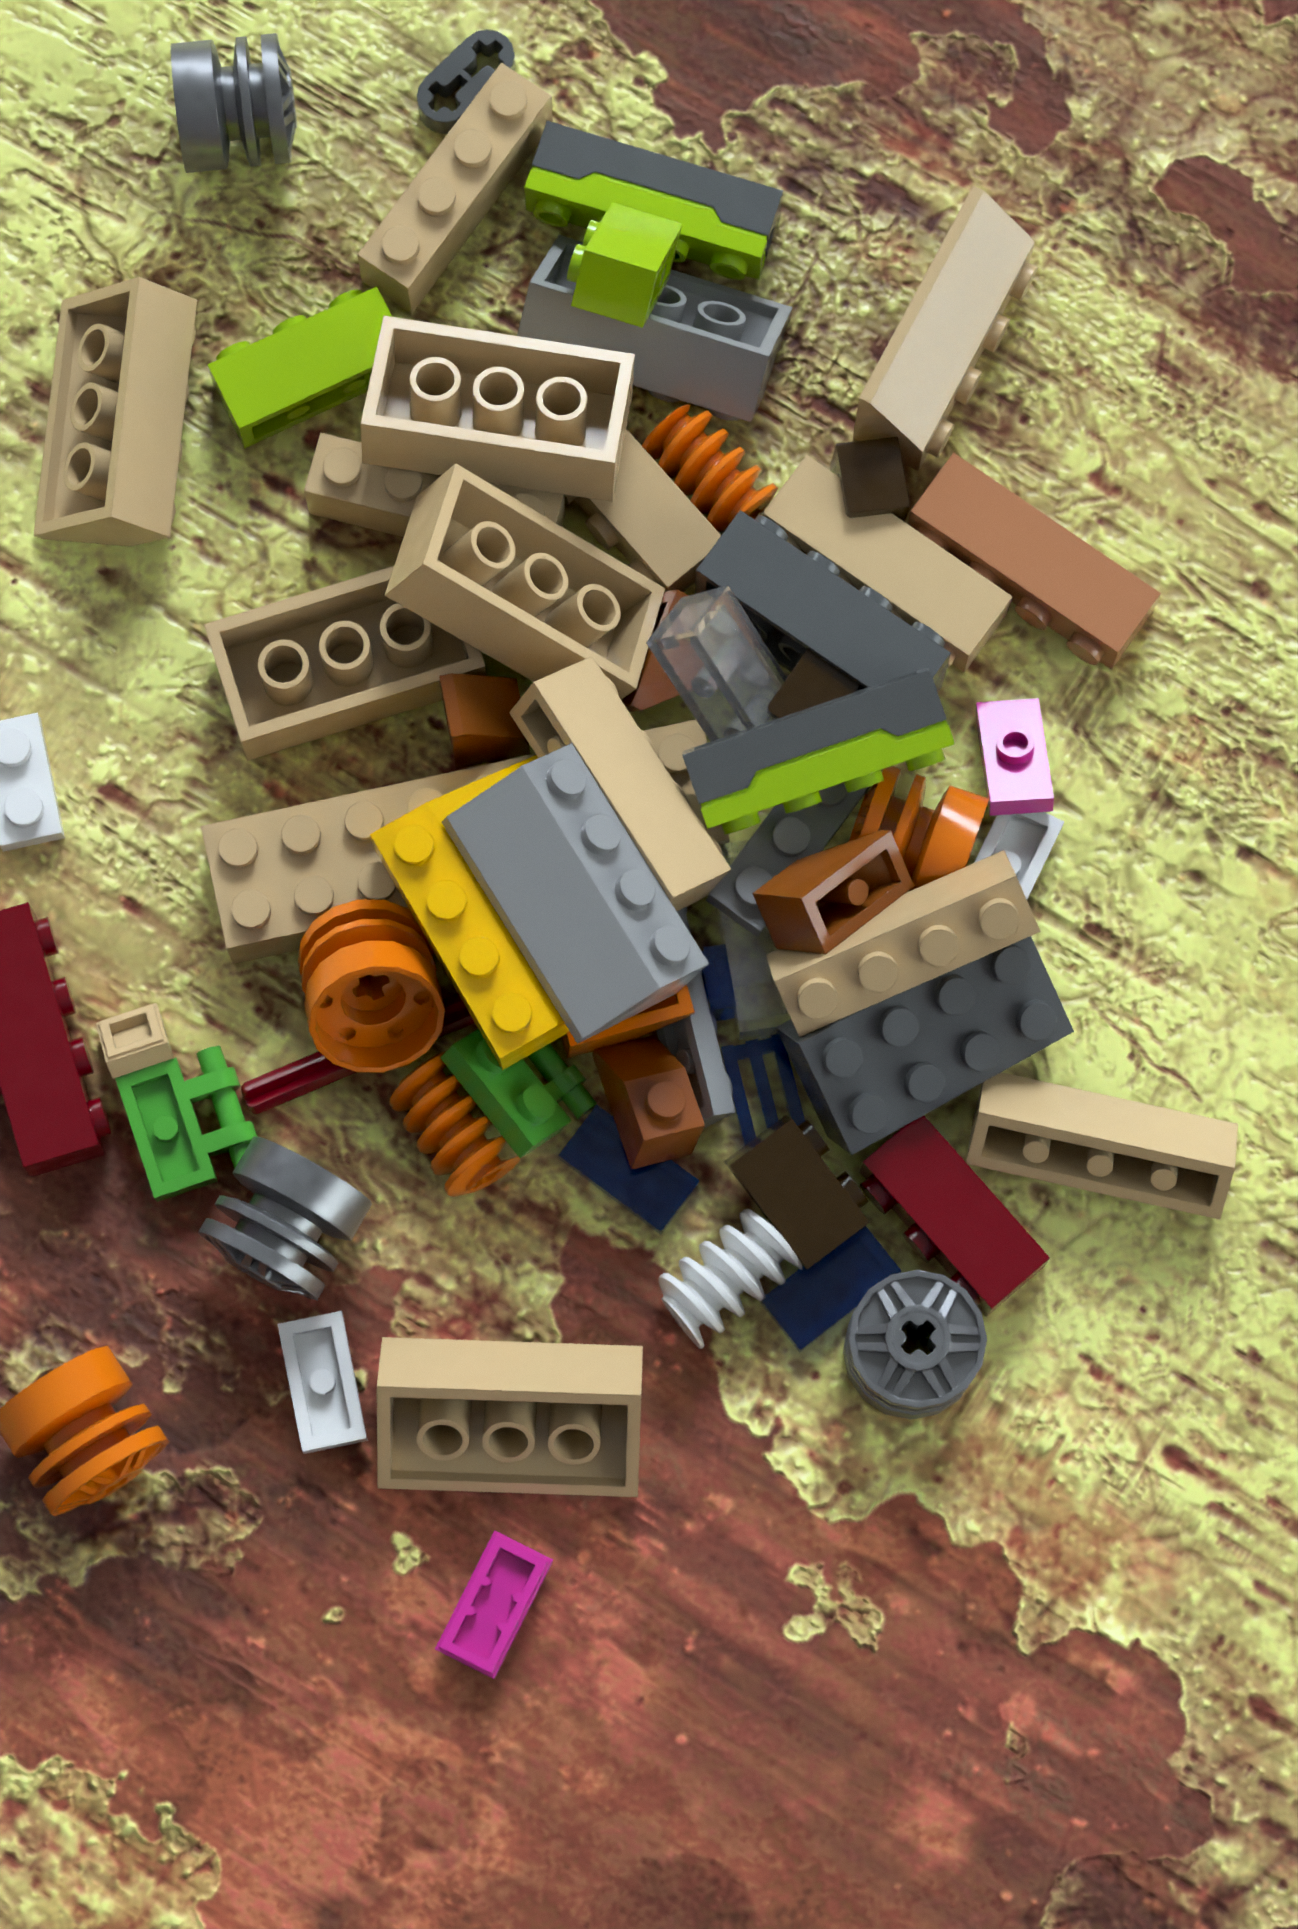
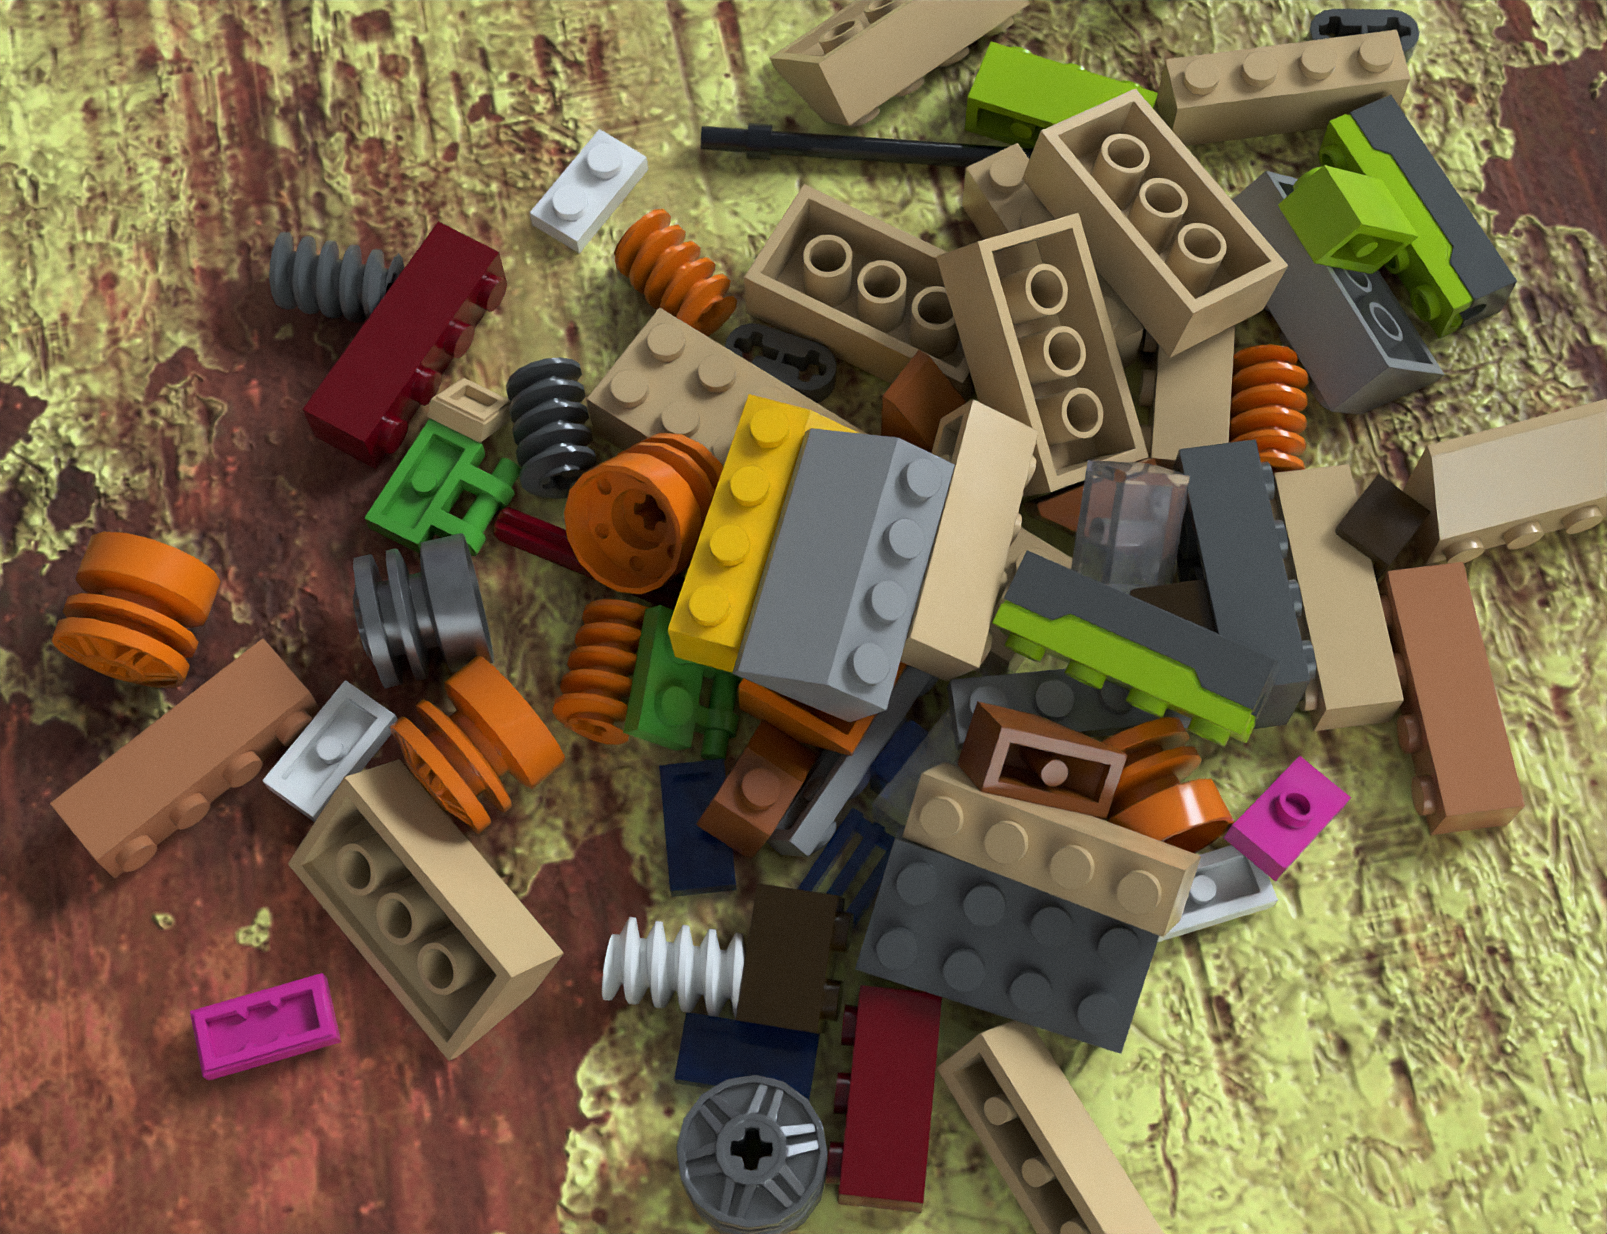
camera: 50 degrees right, 10 degrees down
none -> nougat brick [50,638,321,878]
none -> orange wheel [389,656,565,834]
none -> dark grey piece [506,357,597,499]
none -> orange piece [614,208,737,337]
none -> black bar [701,123,1034,168]
none -> dark grey beam [725,323,836,403]

